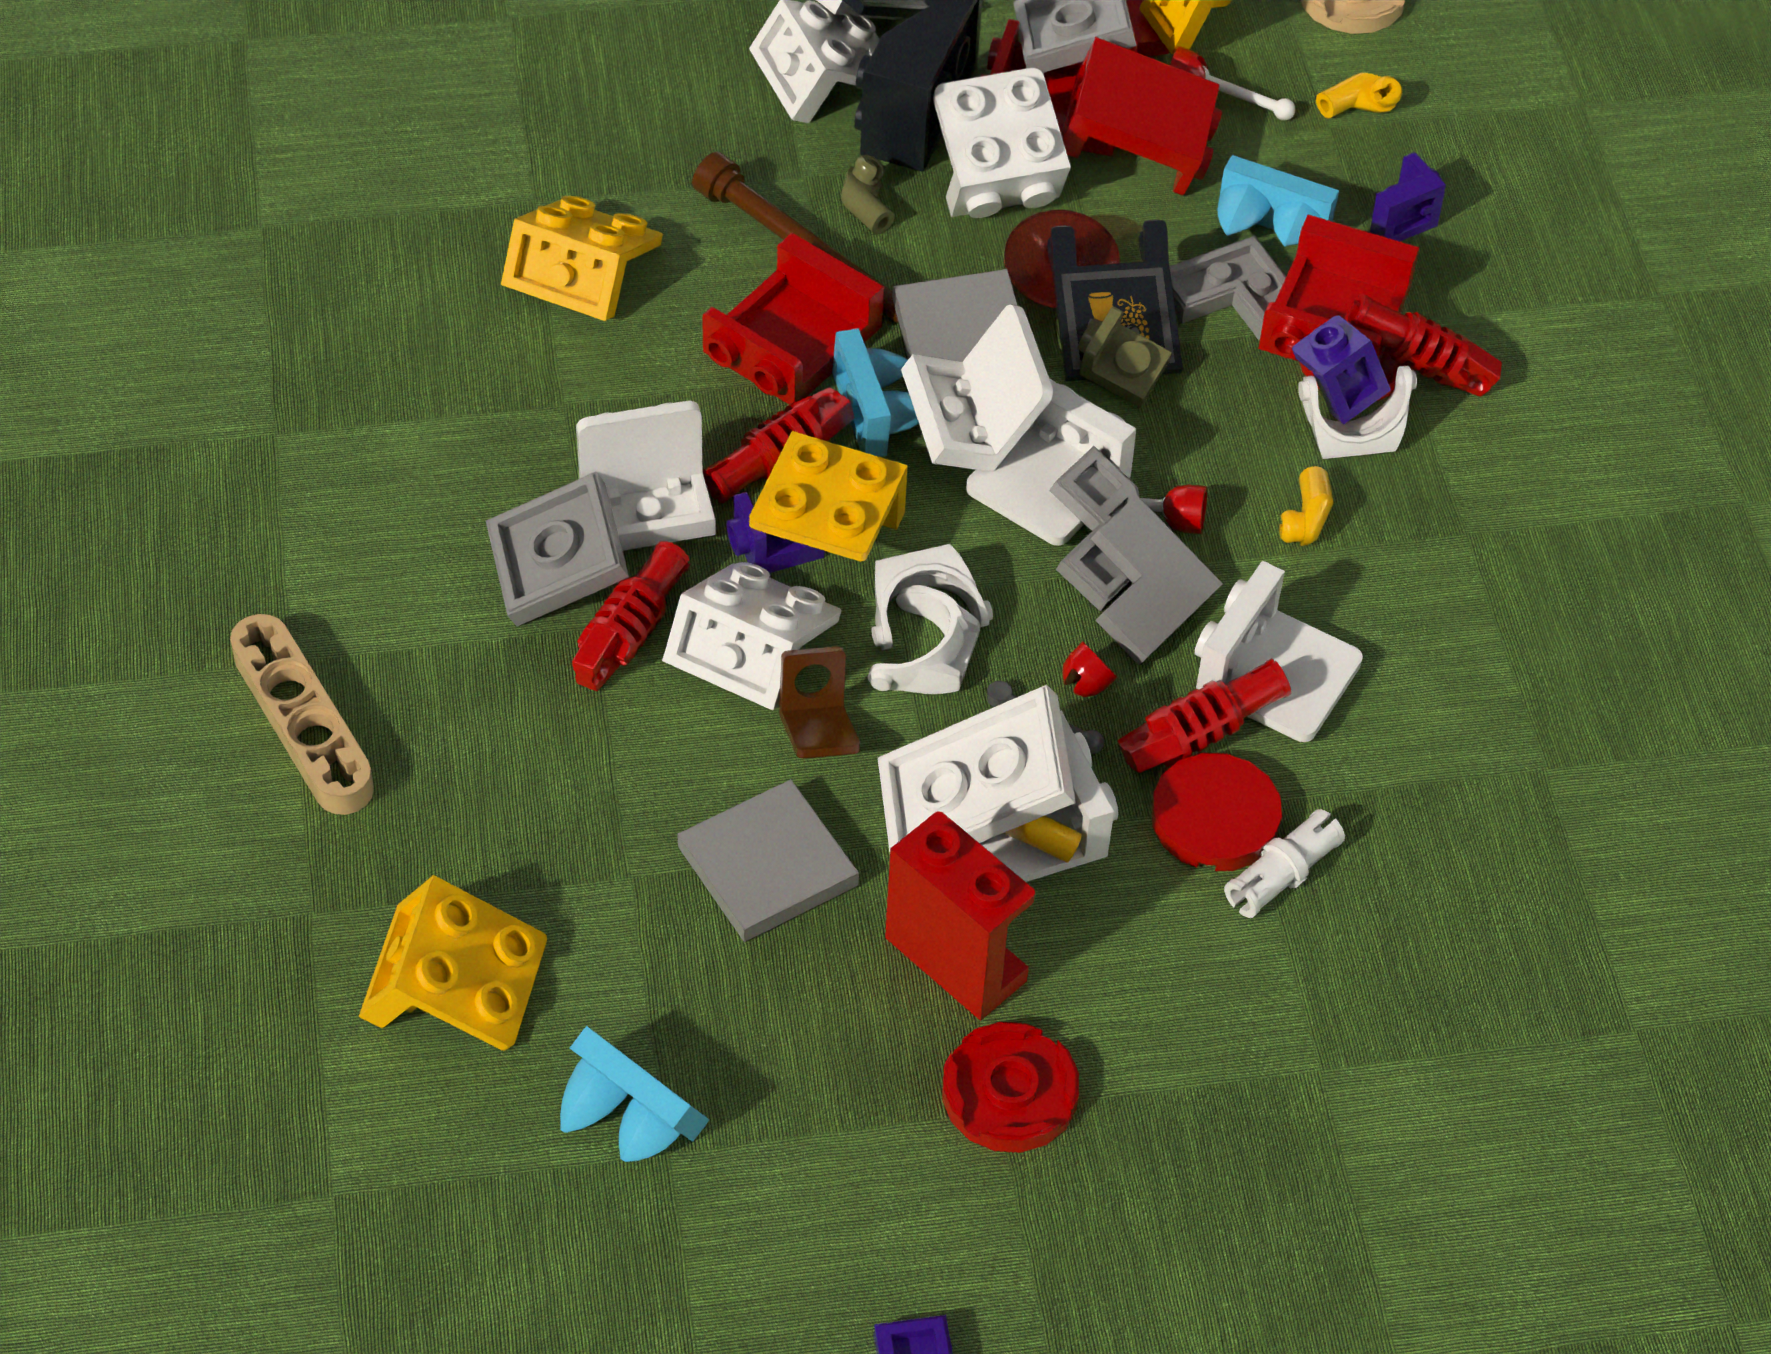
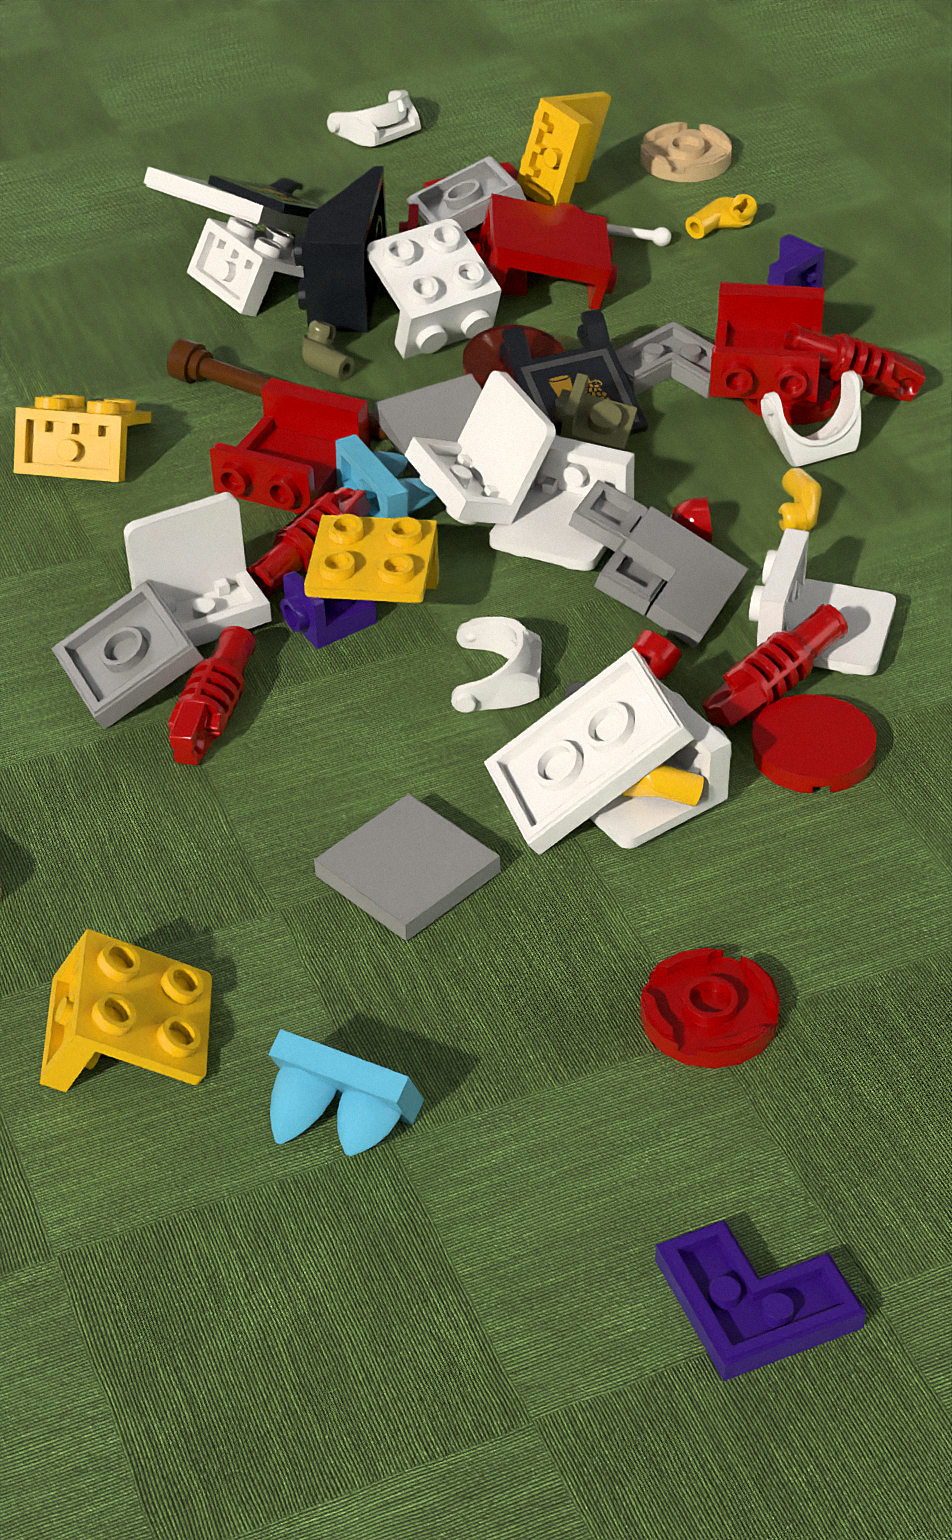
camera: 10 degrees left, 10 degrees down
white bracket [662,562,842,710] -> none
reddish brown bracket [779,646,860,759] -> none
white helmet [871,544,993,650] -> none
red panel [885,811,1035,1021] -> none
medium azure tile [1217,155,1339,247] -> none
white pin [1224,809,1345,918] -> none
dark purple bracket [1292,315,1391,425] -> none

